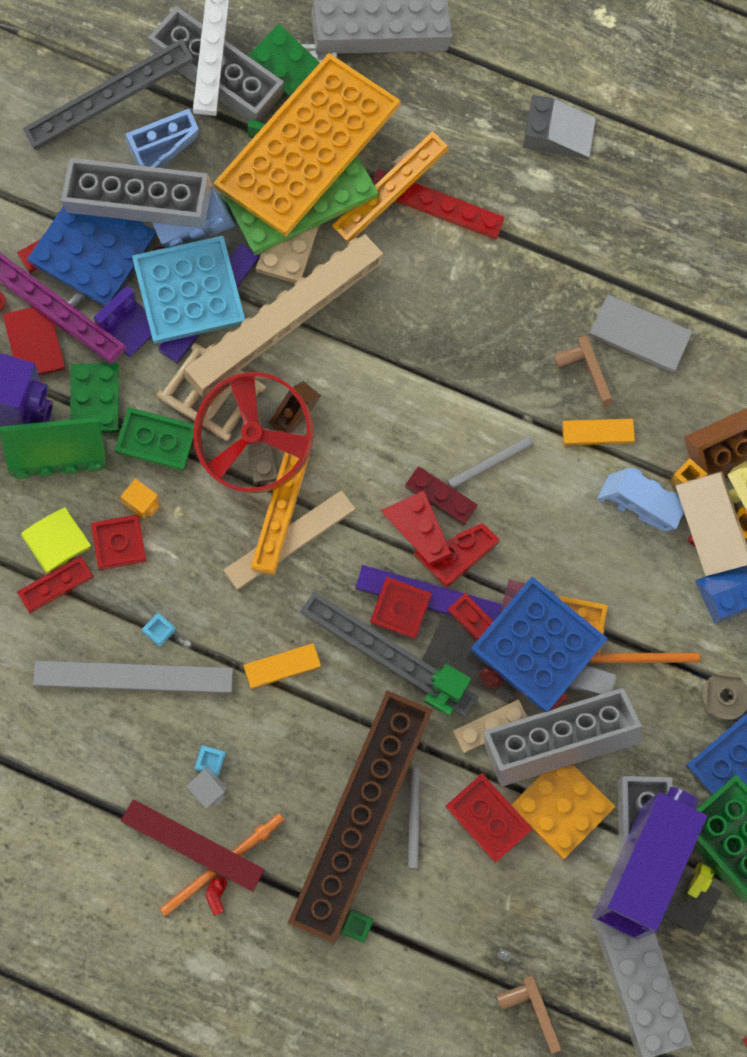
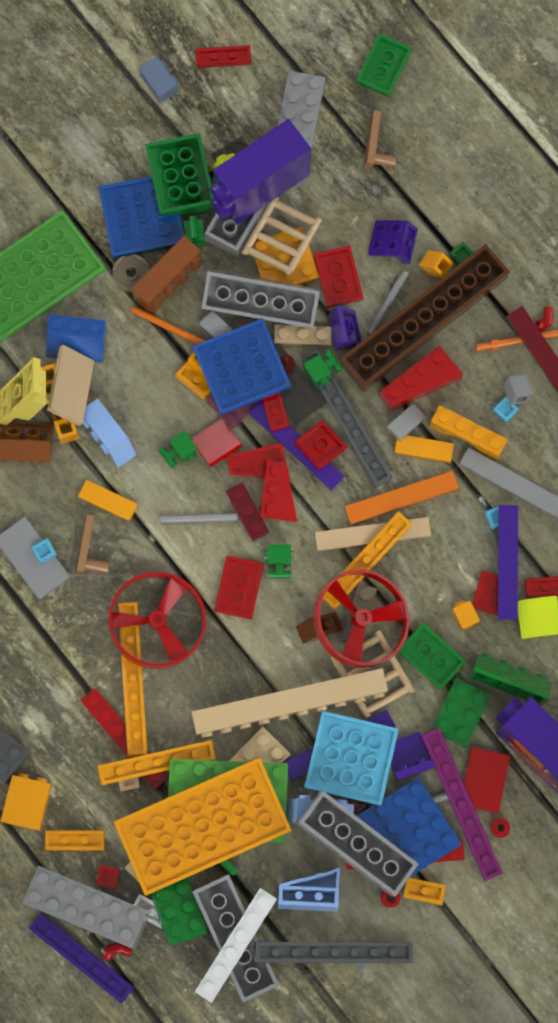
camera: 145 degrees left, 5 degrees up
none -> light orange brick [0,773,52,831]
none -> medium azure tile [31,538,57,564]
none -> light orange tile [45,830,105,851]
none -> red plate [96,865,120,889]
none -> red piece [108,572,206,669]
none -> light orange tile [118,602,147,757]
none -> dark orange brick [132,236,202,314]
none -> green brick [158,430,198,469]
none -> green brick [184,216,205,249]
none -> tile [191,419,242,467]
none -> red tile [214,555,264,620]
none -> tan bar [241,197,322,277]
none -> green brick [264,544,291,579]
none -> dark purple slope [328,305,362,351]
none -> orange tile [344,471,459,525]
none -> dark purple bracket [368,220,418,264]
none -> red wedge [379,346,463,411]
none -> light grey slope [387,404,427,441]
none -> light orange plate [403,878,446,906]
none -> light orange brick [419,250,453,278]
none -> light orange arch [429,405,508,461]
none -> dark purple tile [497,505,518,621]

